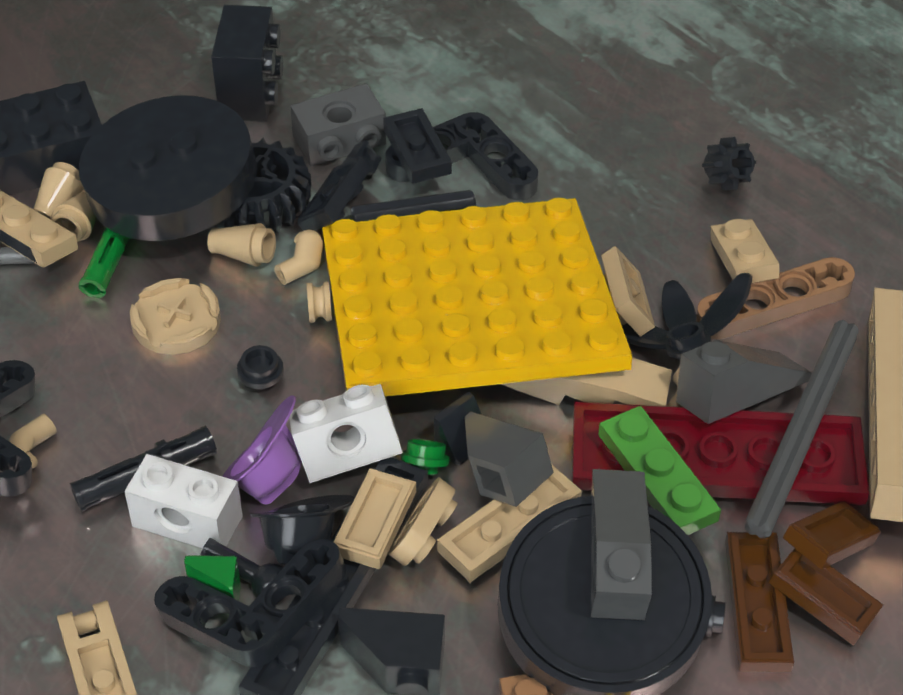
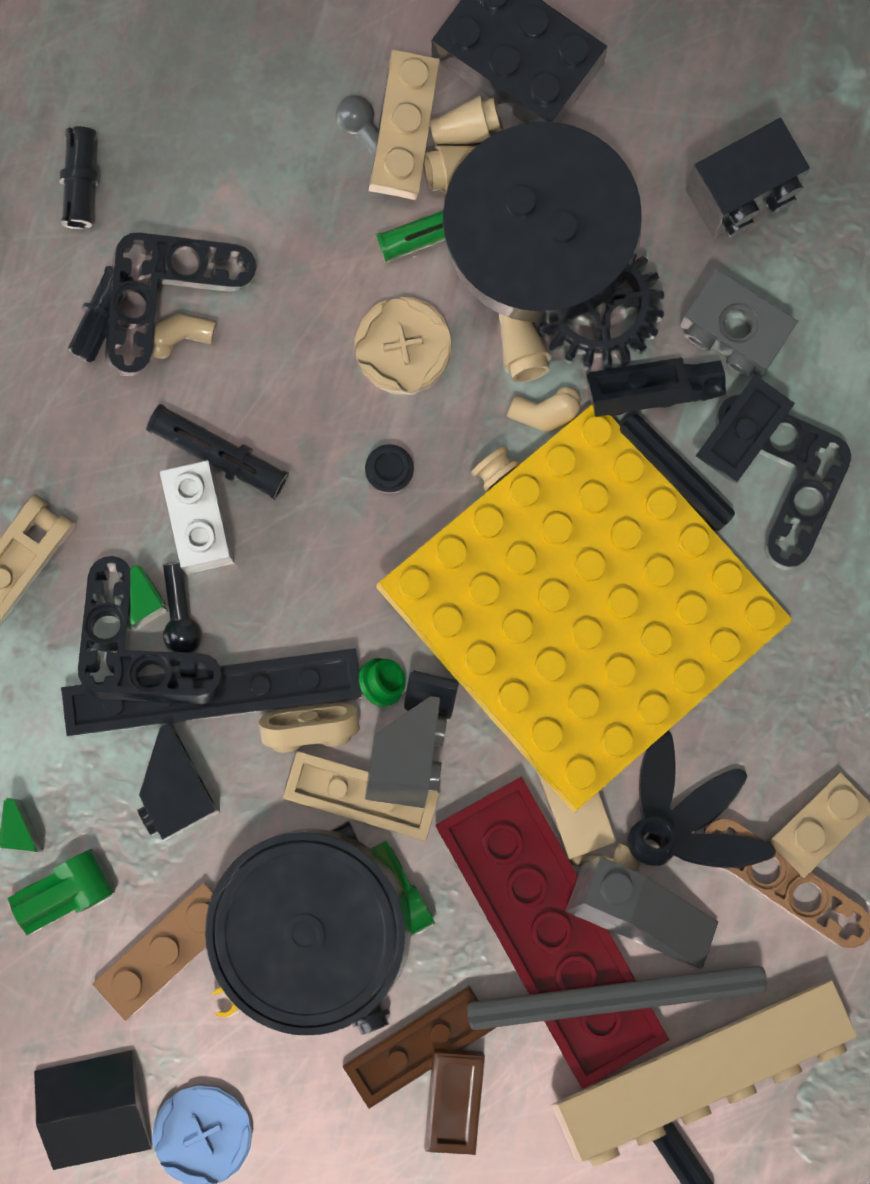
camera: 60 degrees right, 35 degrees up
medium lavender piece [222,395,302,505] -> none
black piece [250,495,355,564] -> none
white brick [289,384,403,483] -> none
tan tile [334,468,416,570] -> none
dark grey slope [591,469,652,620] -> none
bright green plate [598,405,721,535] -> none
tan plate [601,246,655,336] -> none
reddish brown tile [783,501,881,570] -> none

